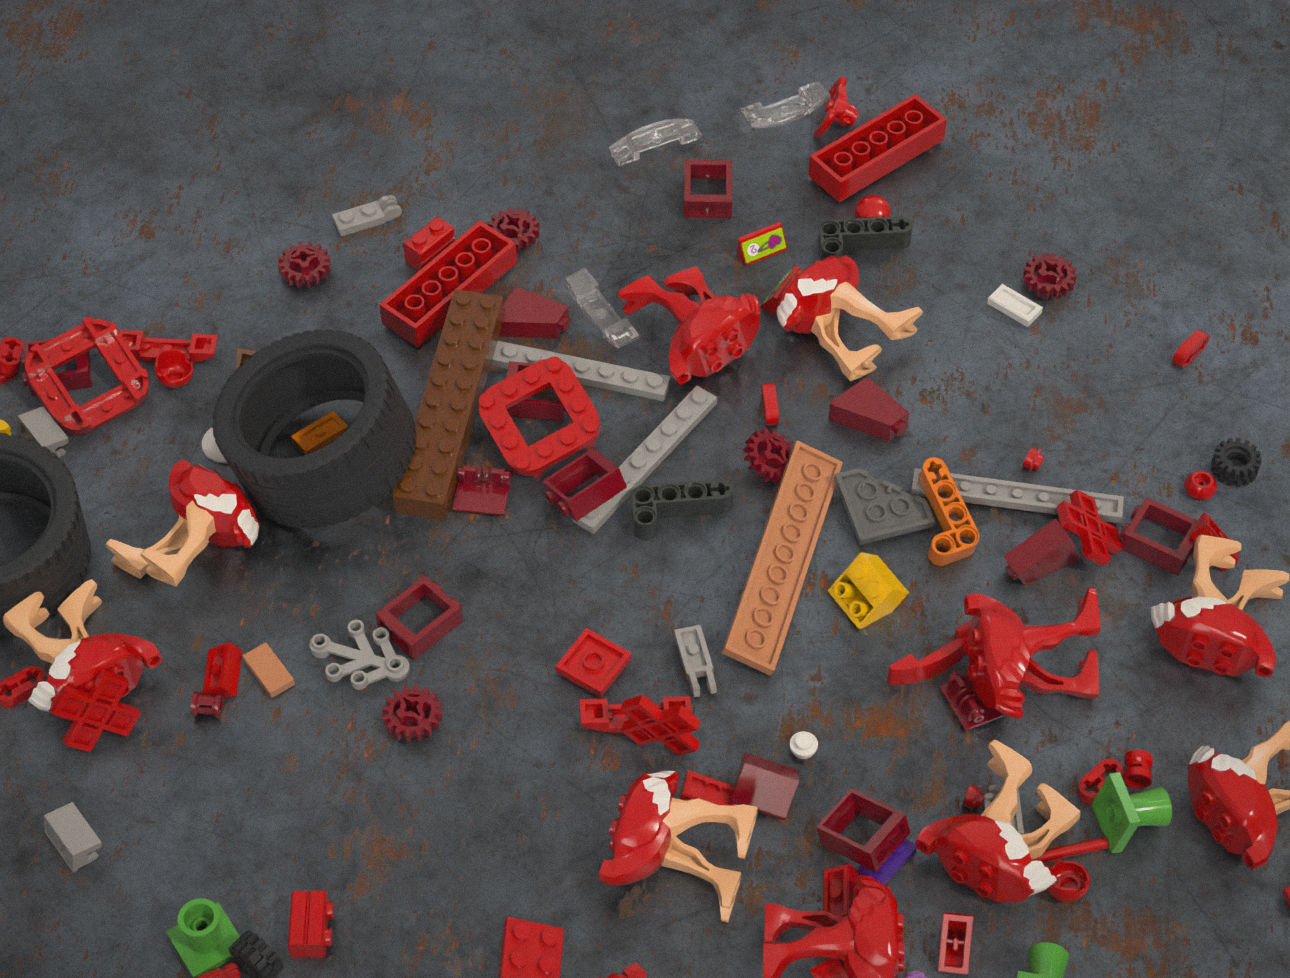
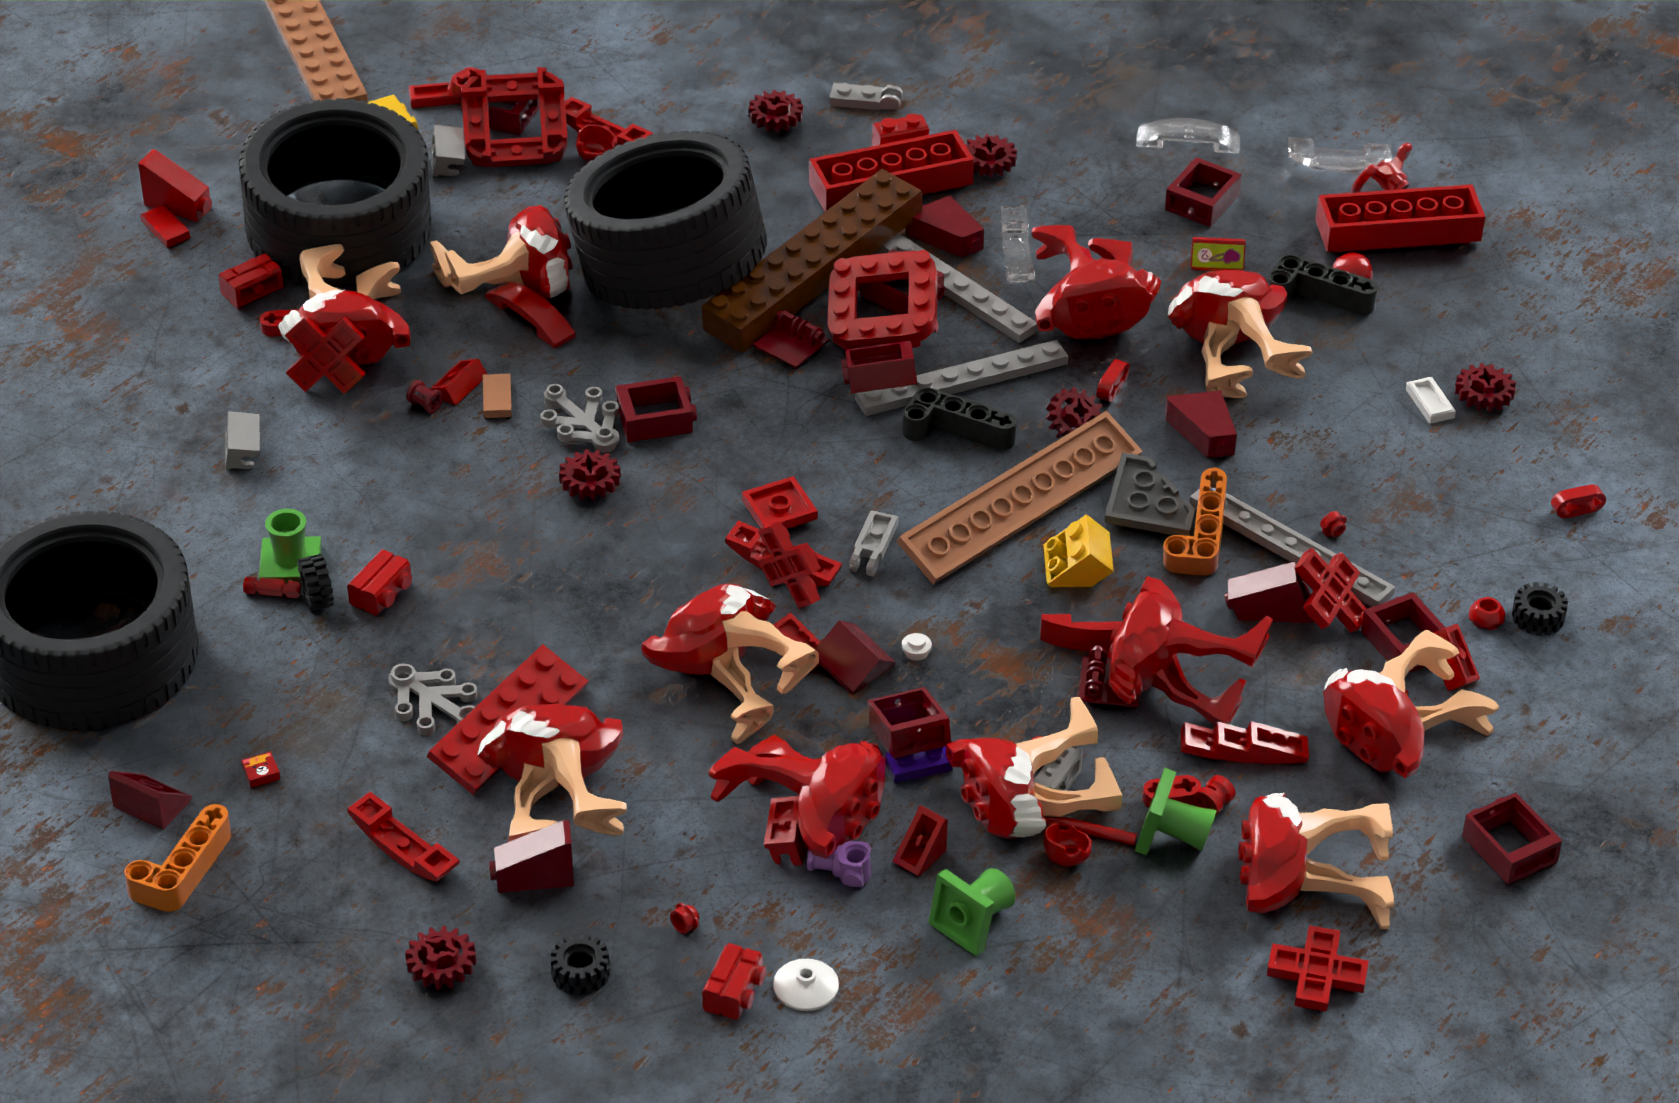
camera: 30 degrees right, 10 degrees down
none -> red slope [485,282,575,349]
none -> red slope [1180,721,1309,764]

